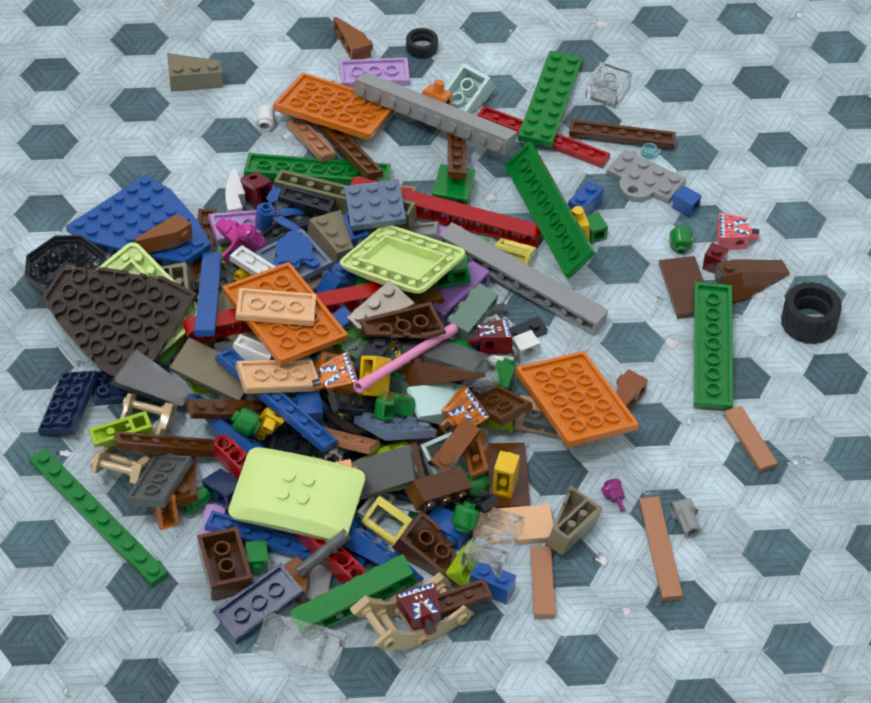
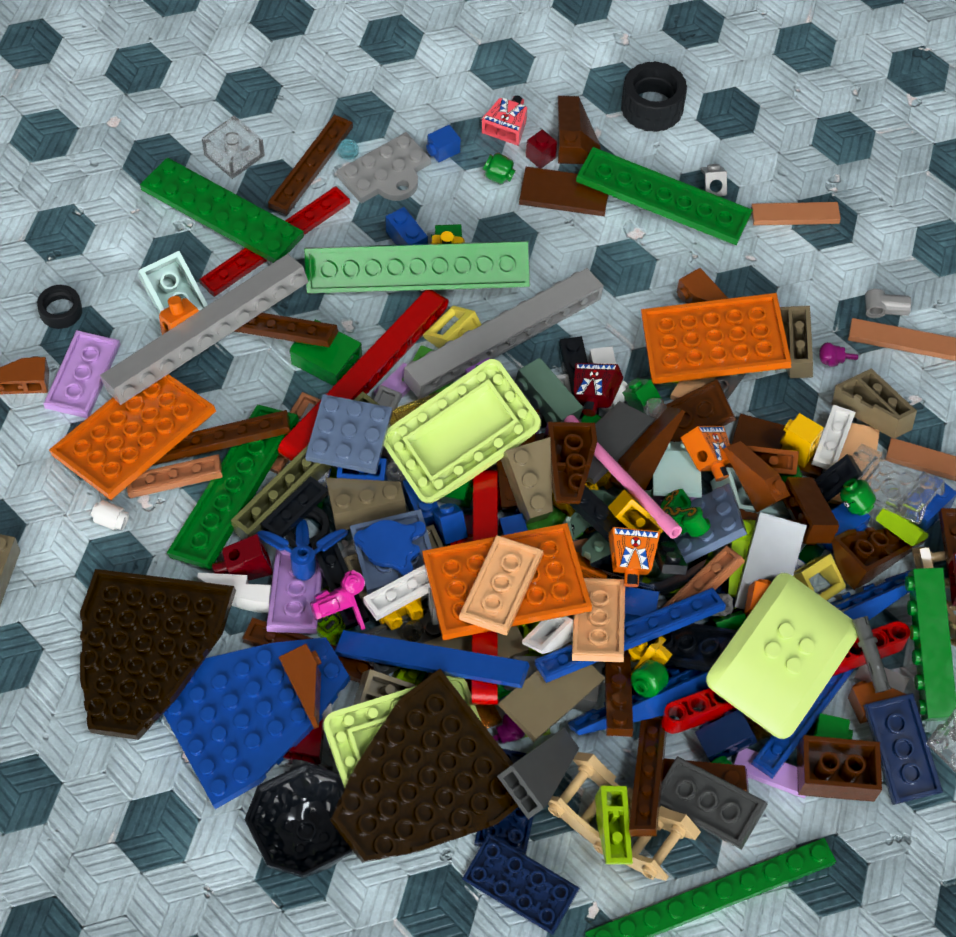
camera: 70 degrees left, 10 degrees up
none -> dark brown wing [80,569,236,740]
none -> light grey bracket [701,164,727,196]
none -> dark tan wedge [780,306,813,378]
none -> white plate [812,404,856,470]

